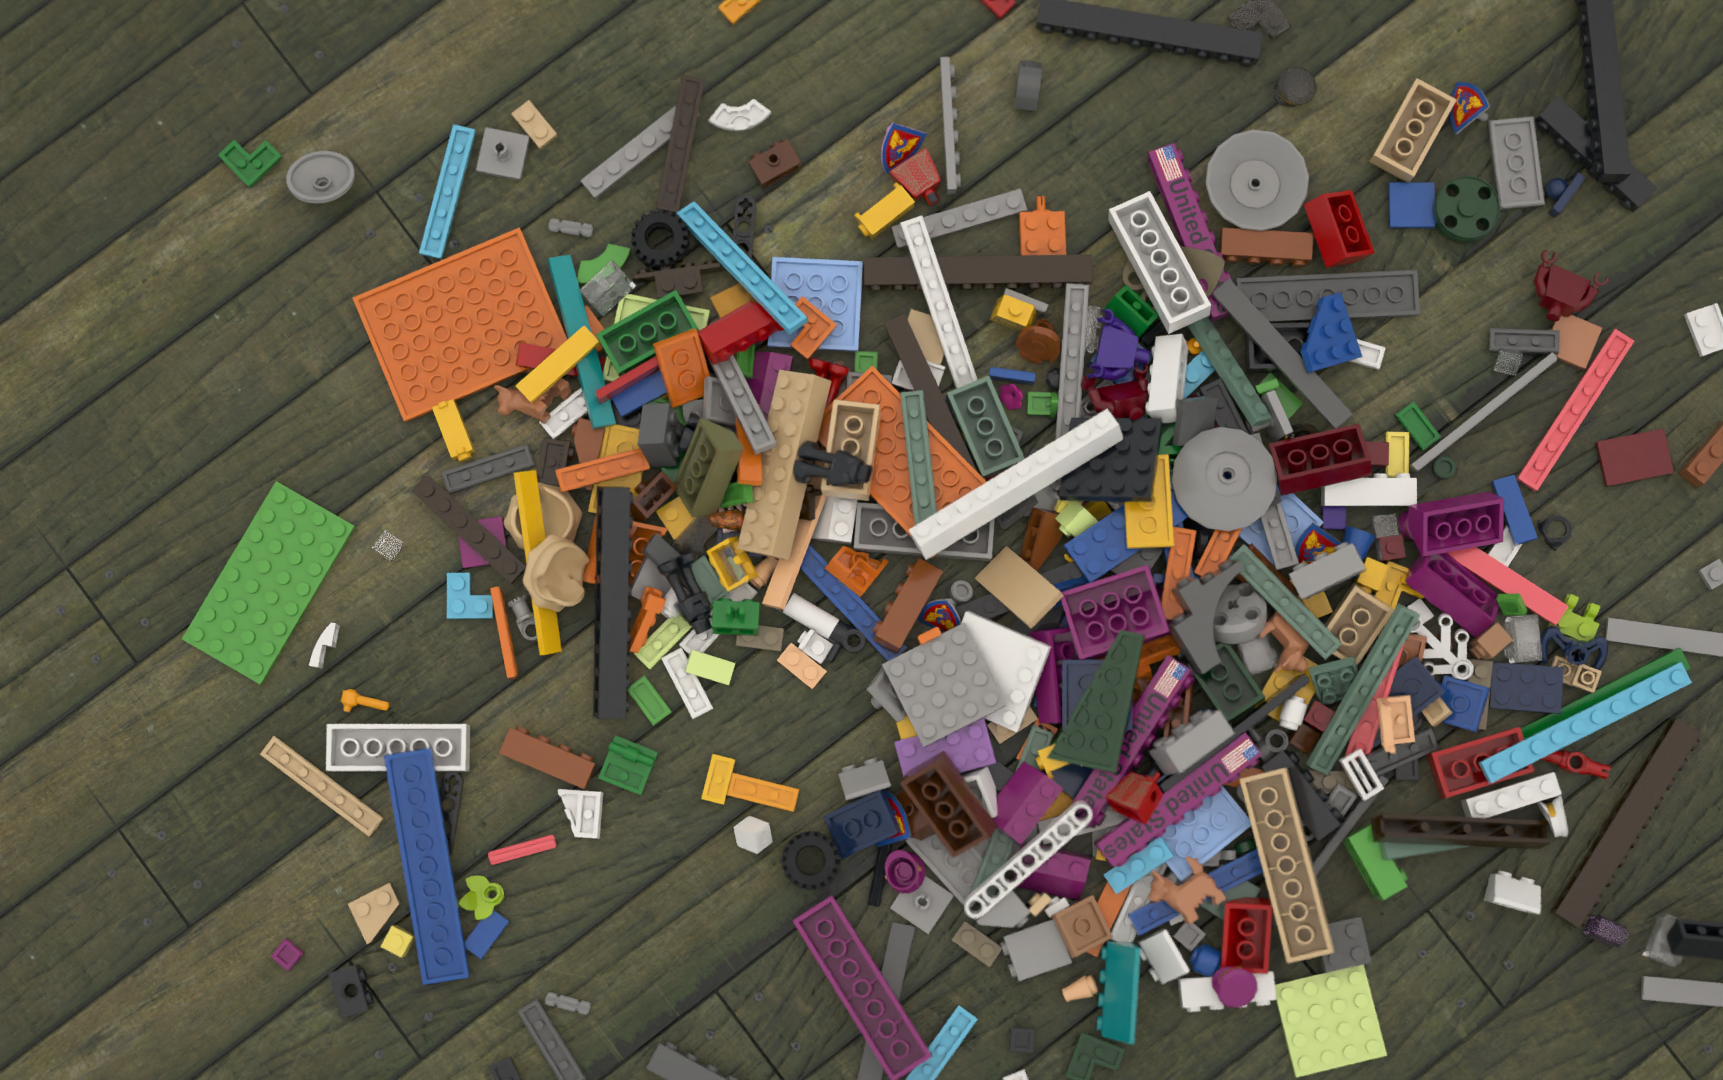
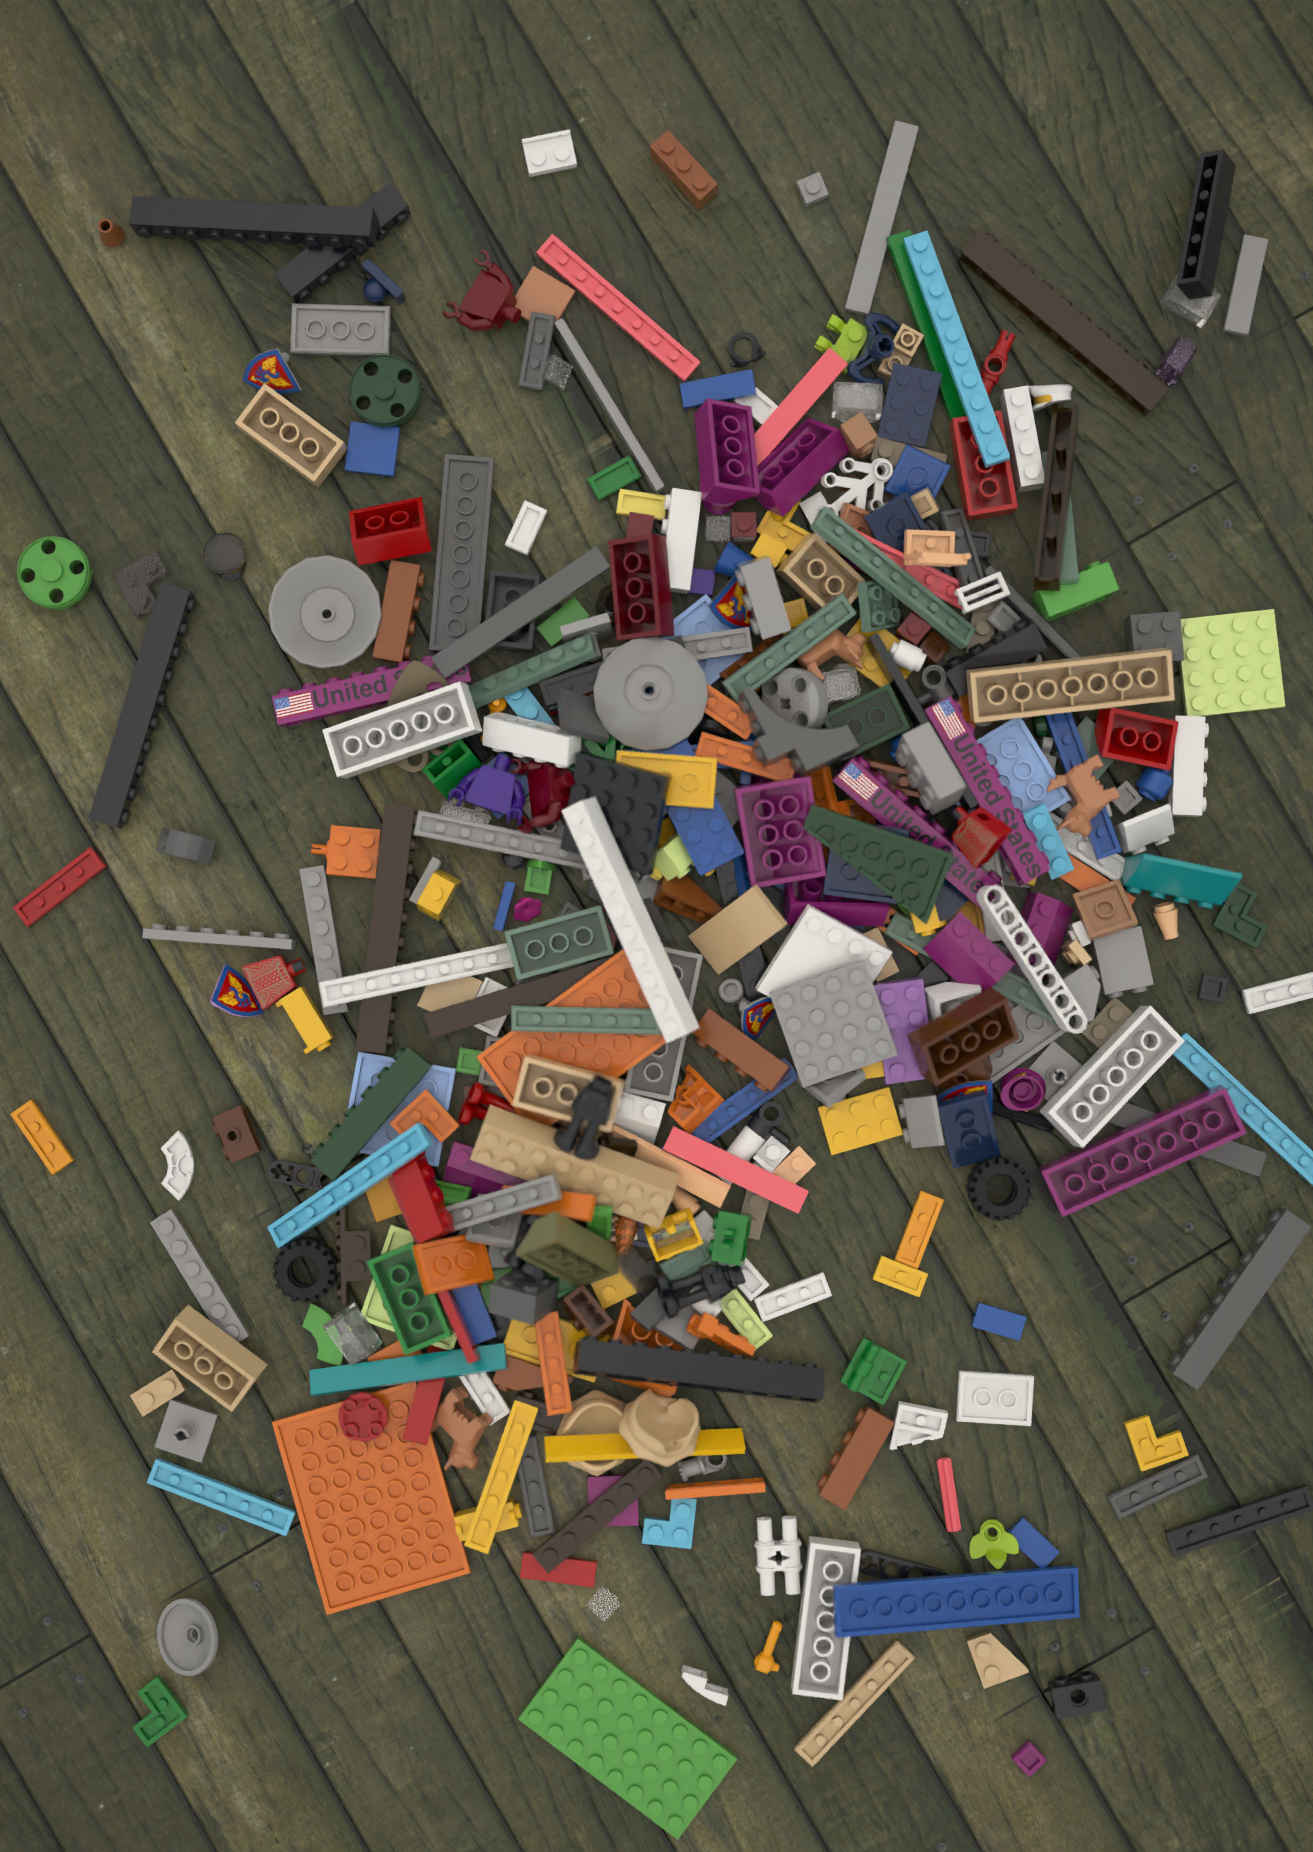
camera: 85 degrees left, 5 degrees up
light yellow brick [381,925,415,958] -> none
yellow tile [516,326,600,404] -> none
light grey axle [545,992,591,1015] -> none
light grey axle [549,218,593,237] -> none
bright green tile [627,675,672,726] -> none
dark brown plate [656,75,705,213] -> none
yellowish green tile [684,650,735,685] -> none
white panel [734,816,773,854] -> none
orange tile [917,627,942,645] -> none
dark orange tile [1015,319,1062,364] -> none
magenta piece [1212,966,1257,1008] -> none
bright green tile [1254,378,1280,397] -> none
blue plate [1301,292,1363,373] -> none
dark green tile [1432,456,1456,480] -> none
white slope [1483,870,1541,914] -> none
bright green tile [1496,593,1528,616] -> none
dark red tile [1595,429,1674,487] -> none
none -> tan brick [152,1305,268,1412]
none -> dark green brick [310,1046,433,1181]
none -> red dish [338,1392,388,1442]
none -> yellow plate [464,1400,539,1554]
none -> red tile [520,1551,597,1588]
none -> coral tile [663,1126,809,1214]
none -> white pin [754,1516,803,1596]
none -> yellow plate [817,1087,903,1155]
none -> white tile [956,1370,1034,1426]
none -> blue tile [971,1302,1027,1341]
none -> white brick [1040,1005,1184,1148]
none -> yellow plate [1123,1414,1189,1471]

